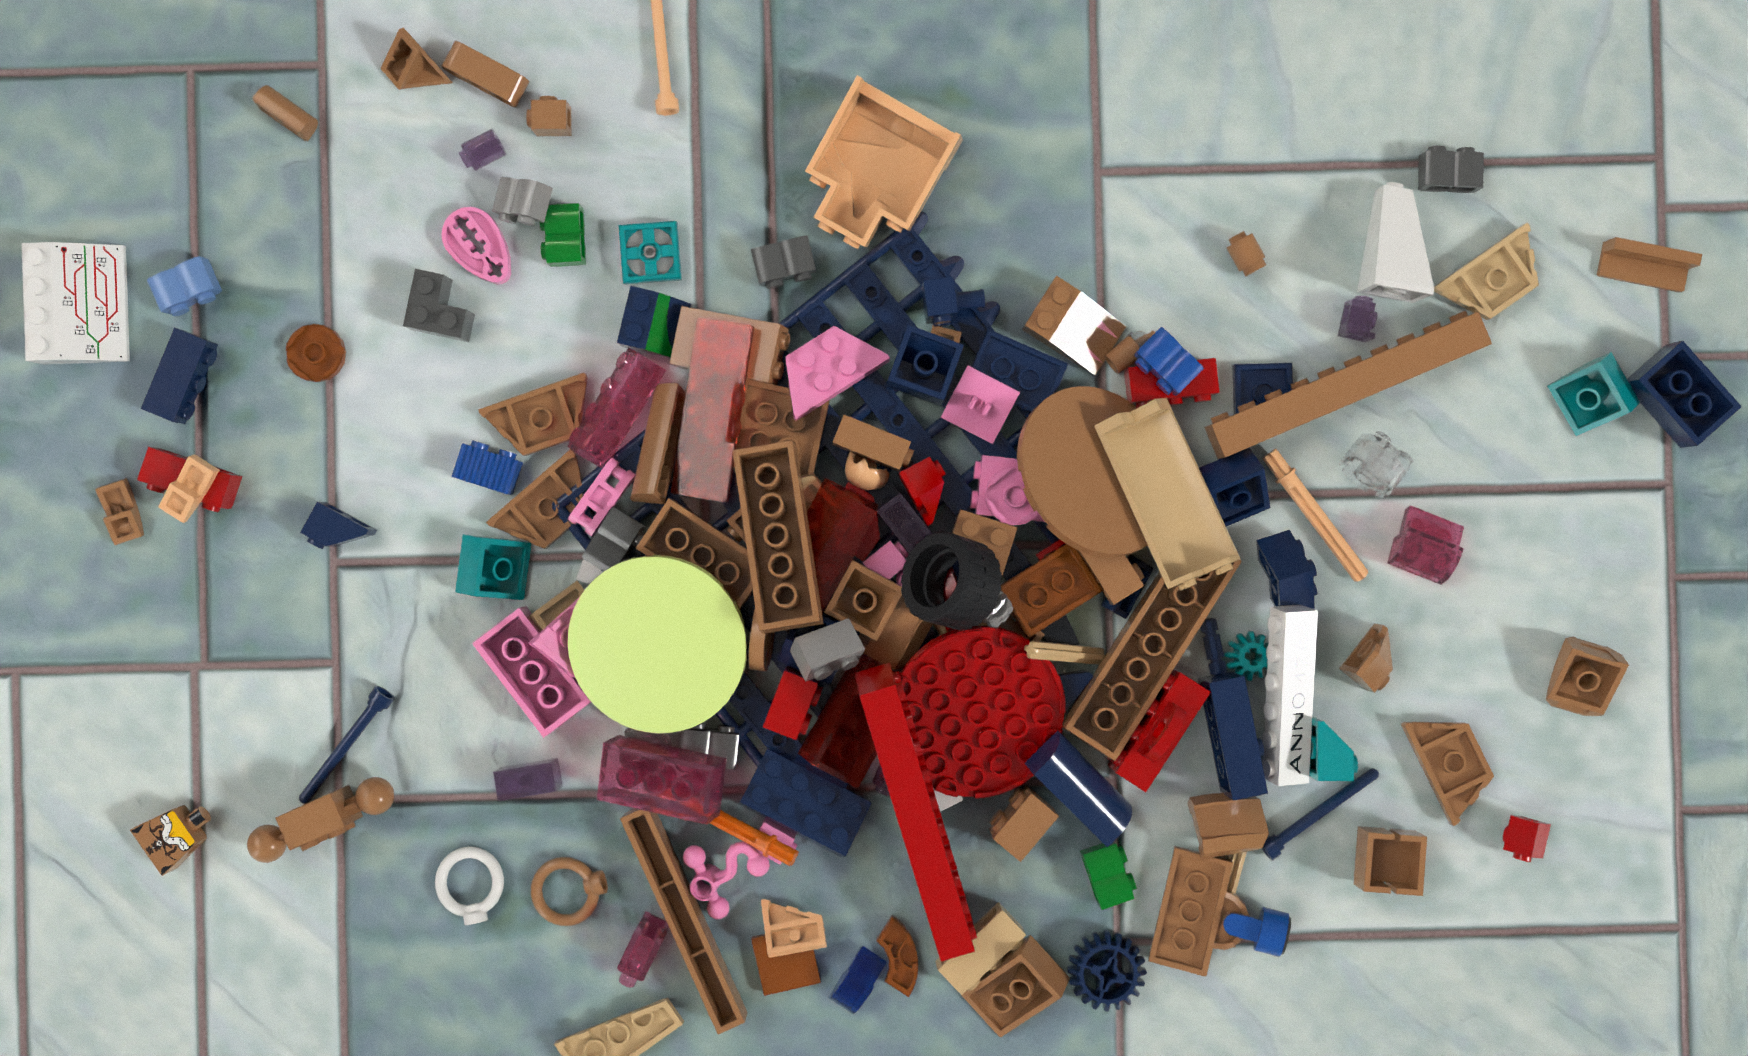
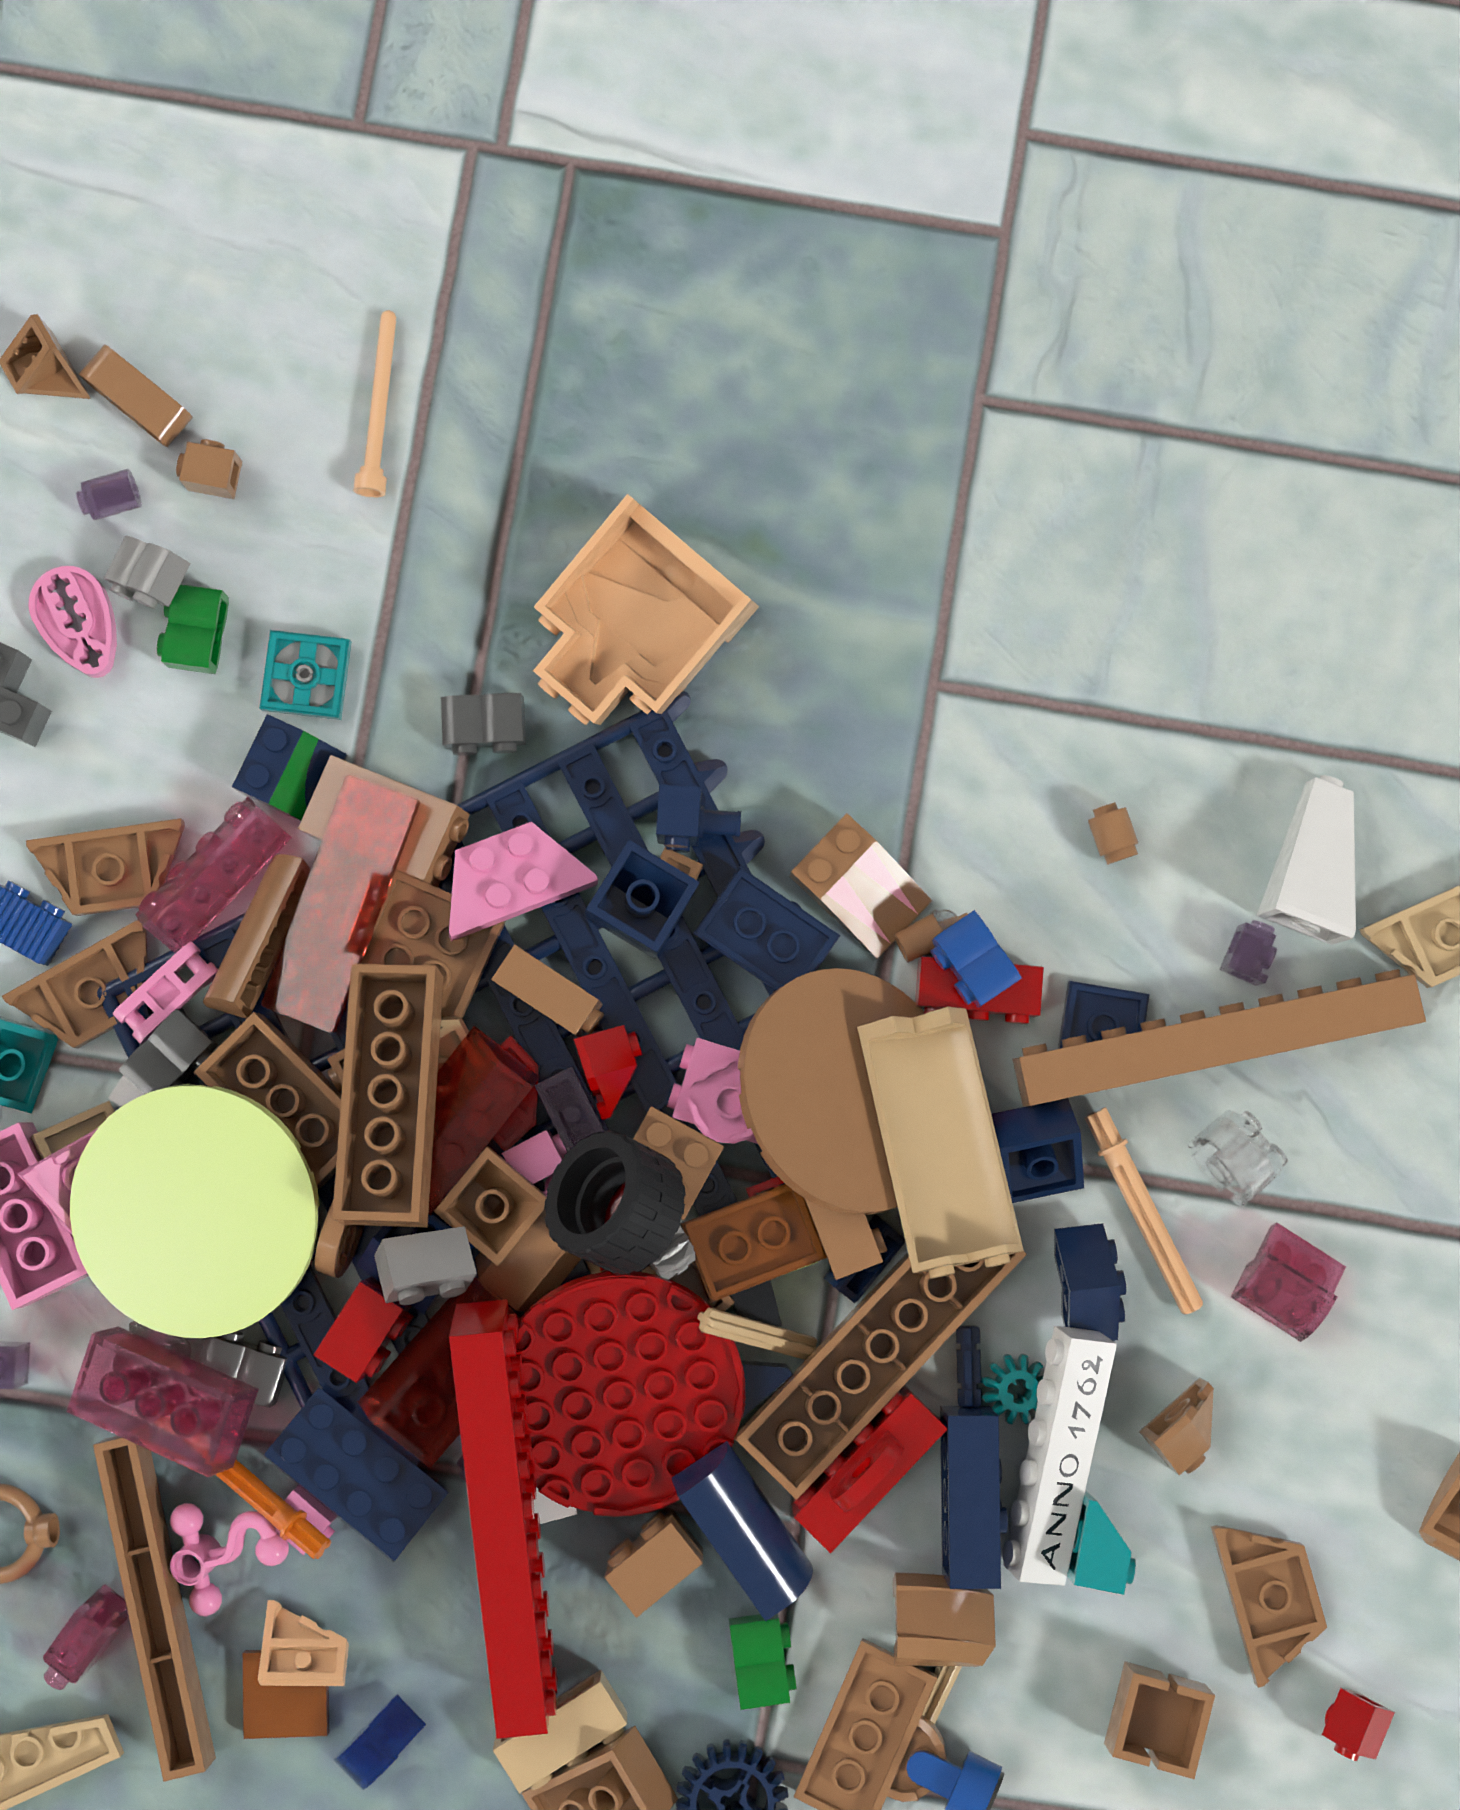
camera: 10 degrees right, 5 degrees down
light nougat hair [845,452,890,490] -> none
dark orange tile [876,915,918,997] -> none
bright pink piece [941,365,1020,444] -> none
dark blue piece [1262,768,1379,861] -> none
dark grey brick [1418,146,1484,193] -> none

